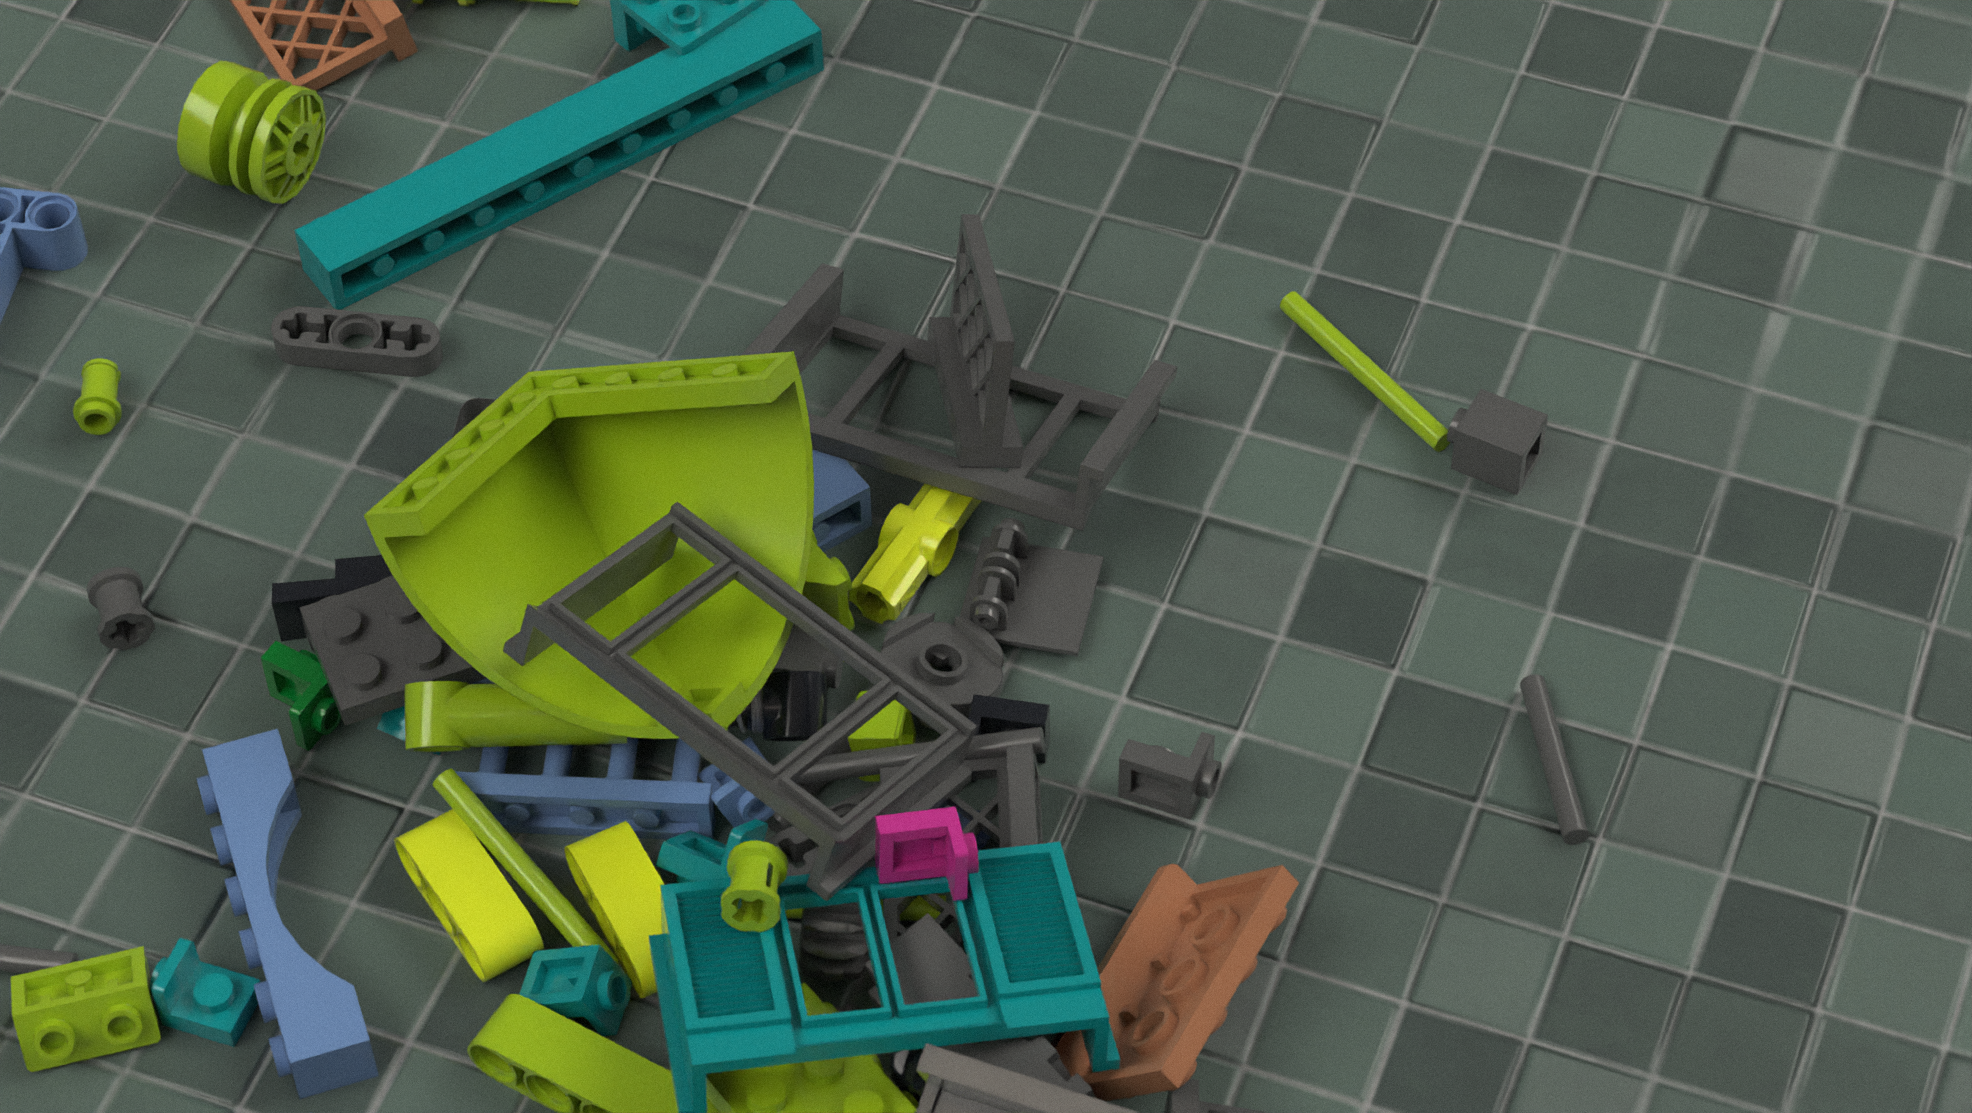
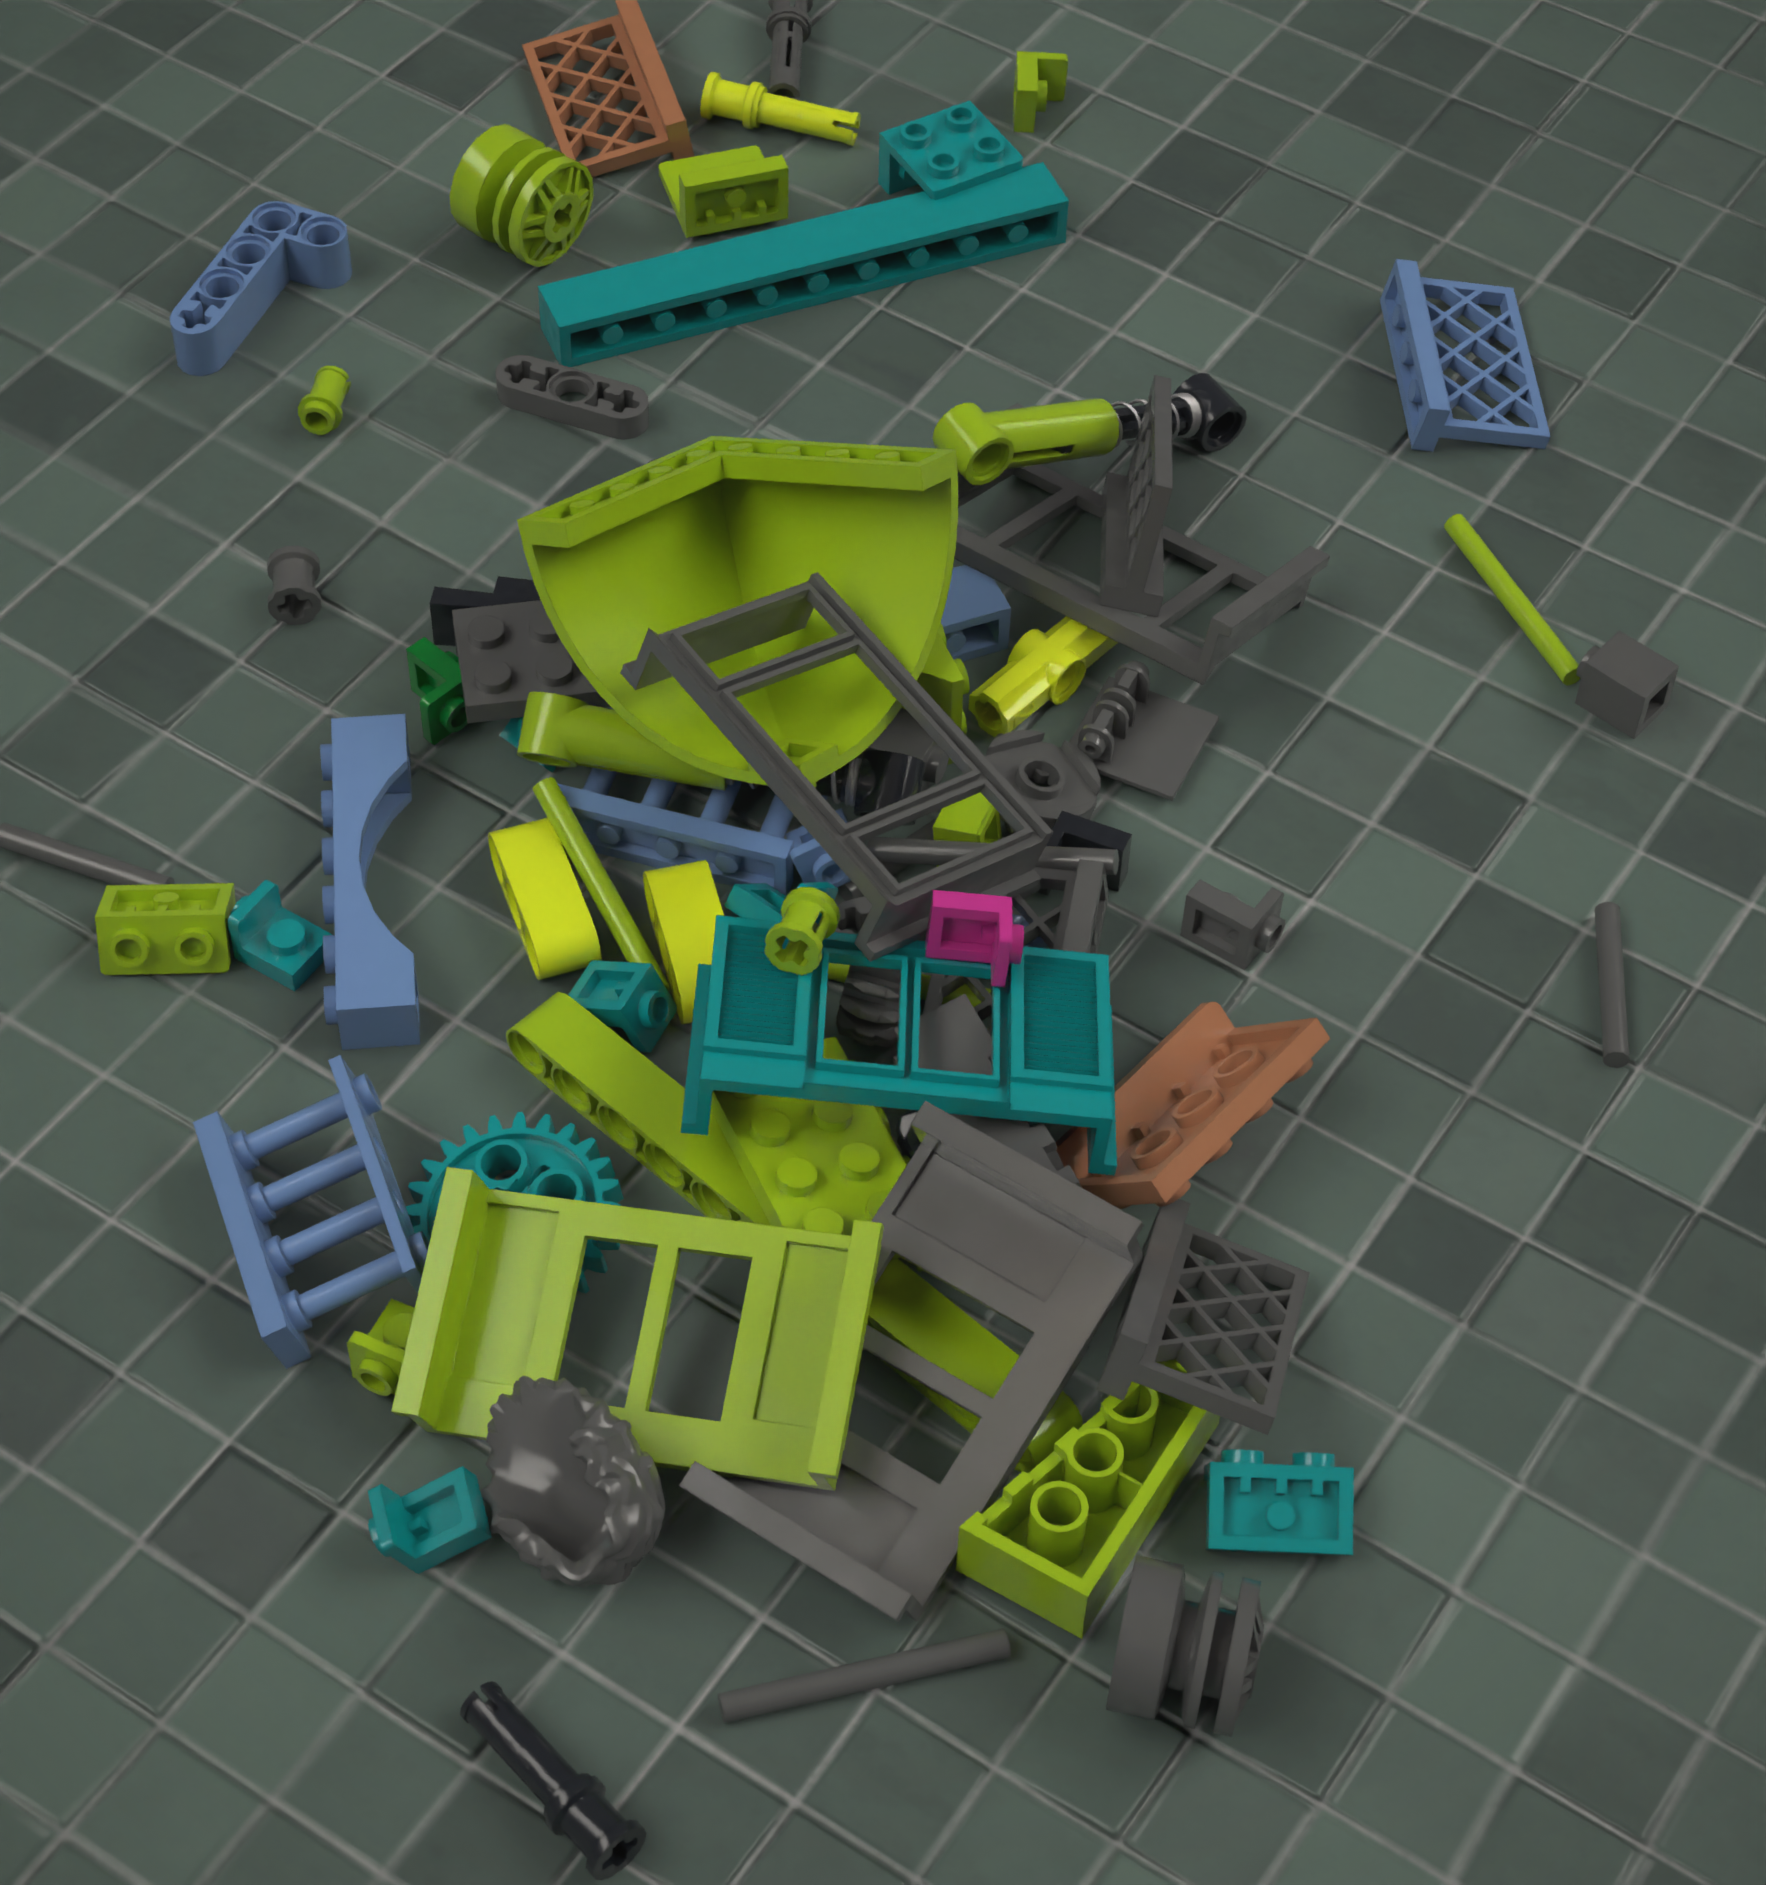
camera: 10 degrees right, 0 degrees up
none -> lime bracket [658,145,789,238]
none -> lime piece [932,373,1247,485]
none -> medium blue fence [1380,259,1551,452]

